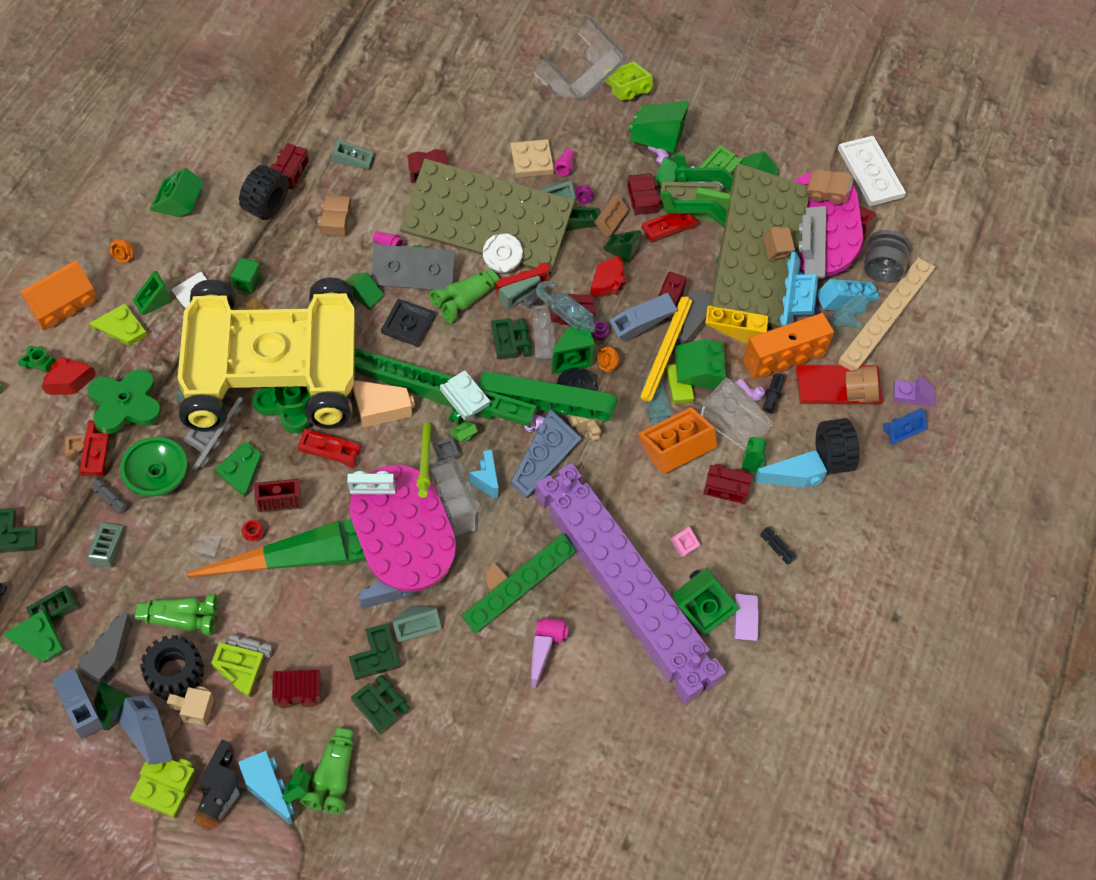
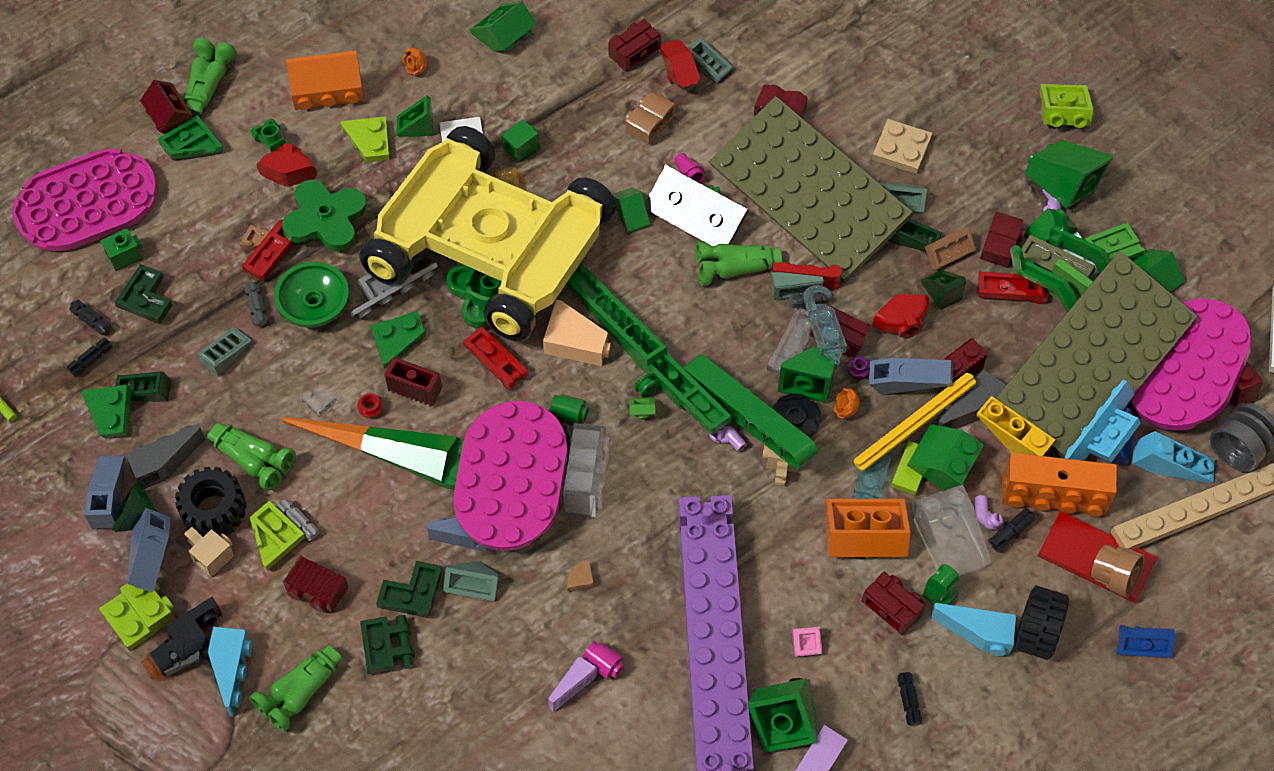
camera: 35 degrees right, 0 degrees up
black tyre [239,165,289,220] -> none
green plate [282,763,314,804] -> none
light aqua plate [347,471,396,494] -> none
black tile [381,298,435,347] -> none
lime bar [417,422,431,498] -> none
dark grey tile [433,437,460,464] -> none
light aqua plate [440,371,490,420] -> none
green plate [460,534,576,633] -> none
medium azure slope [469,450,498,498] -> none
white tile [483,233,523,273] -> none
dark green plate [491,318,532,359] -> none
sand blue wing [510,409,581,498] -> none
clear windscreen [533,17,626,101] -> none
dark pink cone [554,149,575,176] -> none
magenta plate [576,185,594,203] -> none
medium nougat brick [763,226,795,260] -> none
light grey bracket [799,206,827,279] -> none
medium nougat brick [807,170,853,204] -> none
clear light blue slope [829,292,869,327] -> none
medium lavender slope [893,375,935,407] -> none
none -> green brick [549,394,589,425]
none -> red piece [660,40,700,88]

